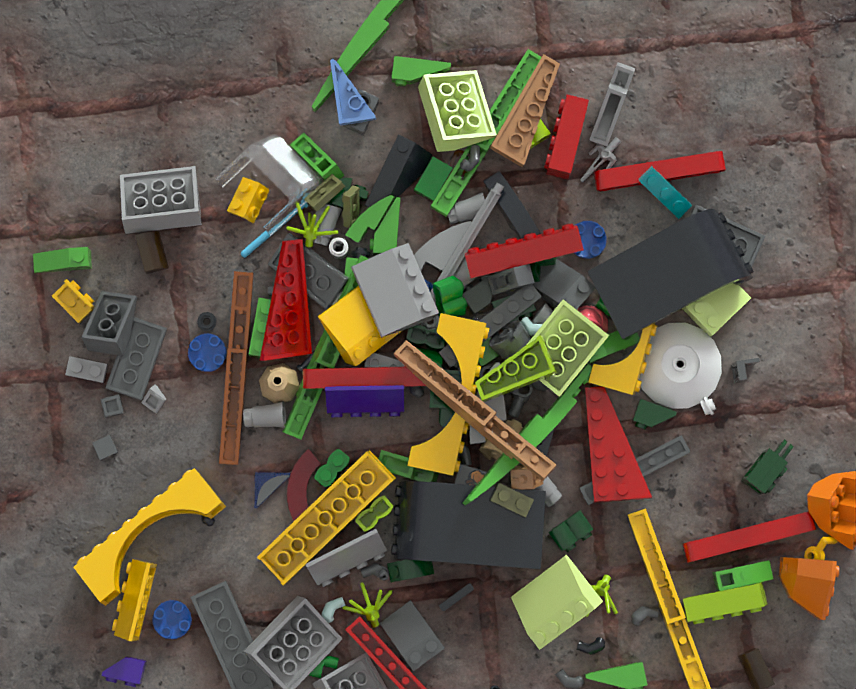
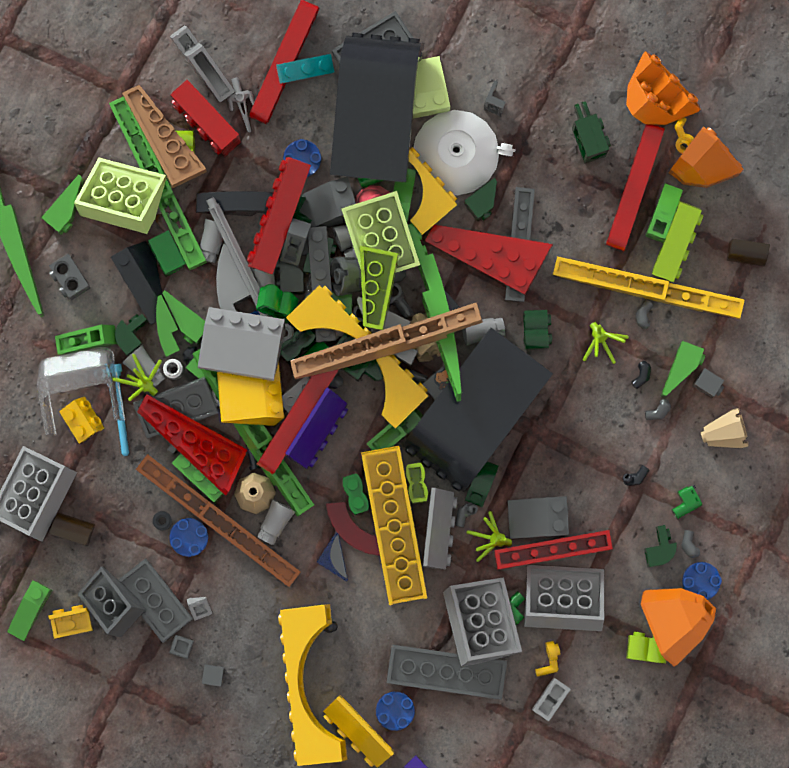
camera: 55 degrees left, 0 degrees up
light grey plate [65,356,108,383] -> none
olive plate [304,174,345,212] -> none
light aqua arm [322,597,345,623] -> none
medium blue wing [330,59,376,126] -> none
olive plate [342,185,359,228] -> none
black tile [438,583,474,611] -> none
dark grey arm [460,145,480,172] -> none
olive plate [490,483,534,518] -> none
medium nougat head [510,465,543,490] -> none
yellowish green slope [511,555,603,650] -> none
light aqua arm [520,317,543,336] -> none

